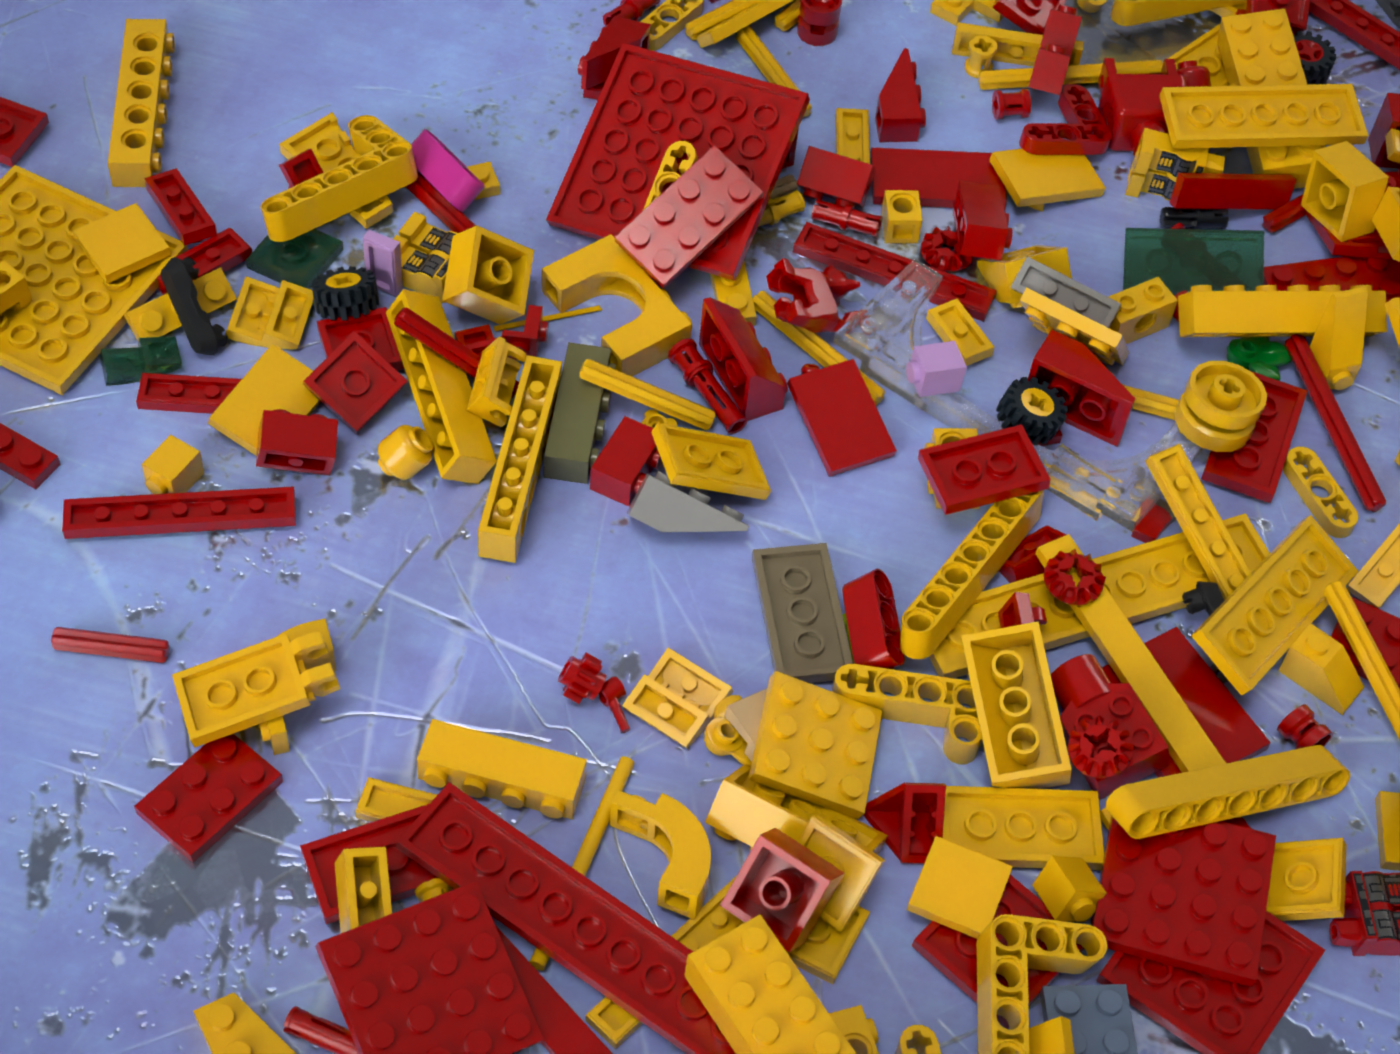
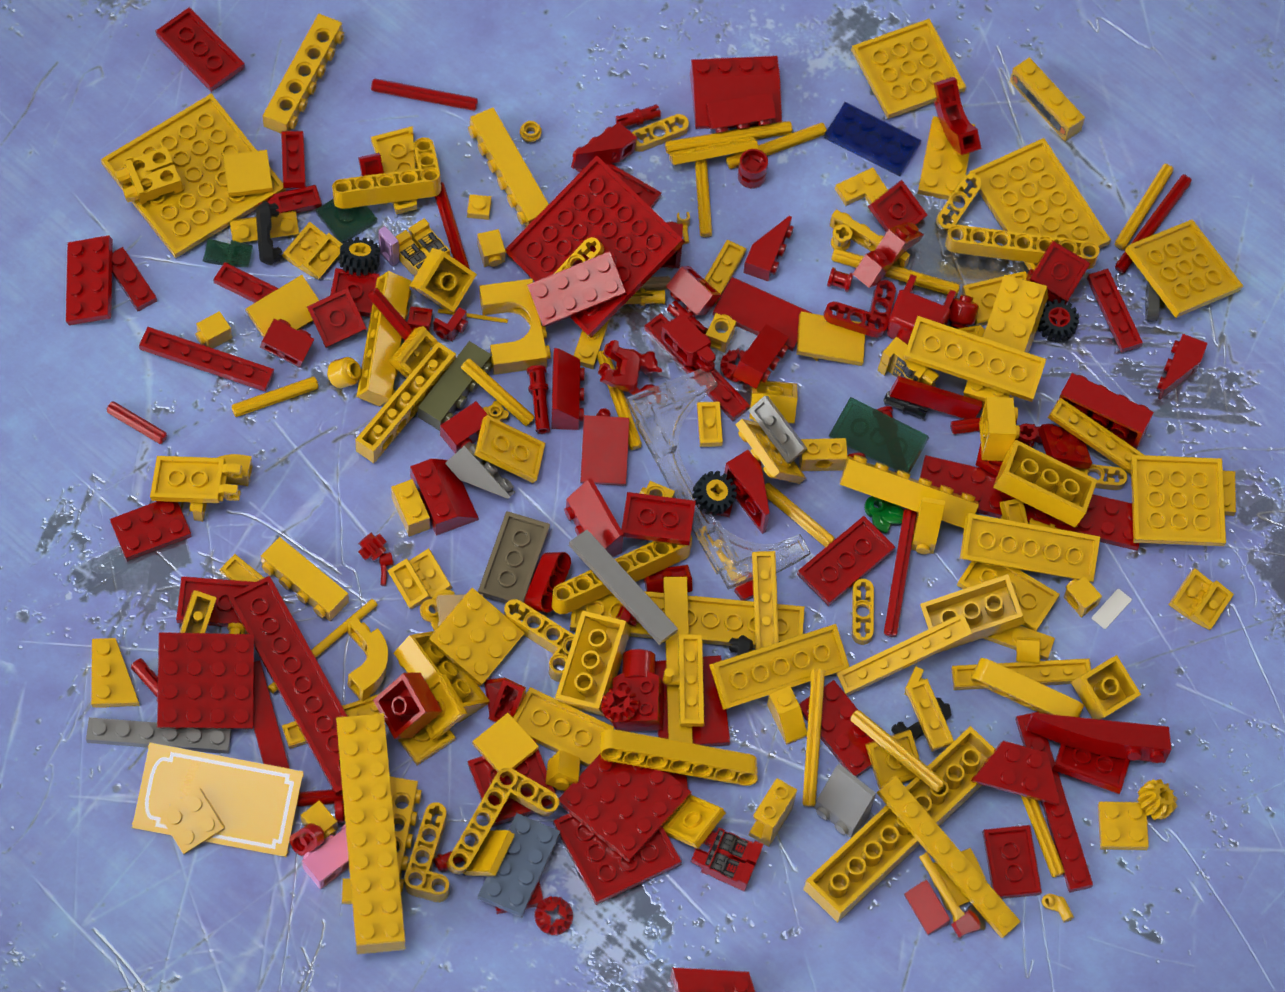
camera: 25 degrees right, 10 degrees up
dark pink beam [411,129,485,212] -> none
lavender brick [906,341,967,397] -> none
red gear [1044,549,1106,605] -> none
yellow wheel [1174,361,1267,452] -> none
red wheel [1277,704,1333,749] -> none
none -> yellow axle [232,377,318,417]
none -> red axle [371,78,478,111]
none -> yellow brick [391,479,430,537]
none -> red slope [410,458,479,536]
none -> yellow brick [468,107,549,227]
none -> yellow brick [477,229,506,267]
none -> yellow plate [520,121,542,142]
none -> slope [564,478,624,557]
none -> light grey tile [569,530,678,645]
none -> red hinge [661,313,716,373]
none -> yellow plate [663,635,704,727]

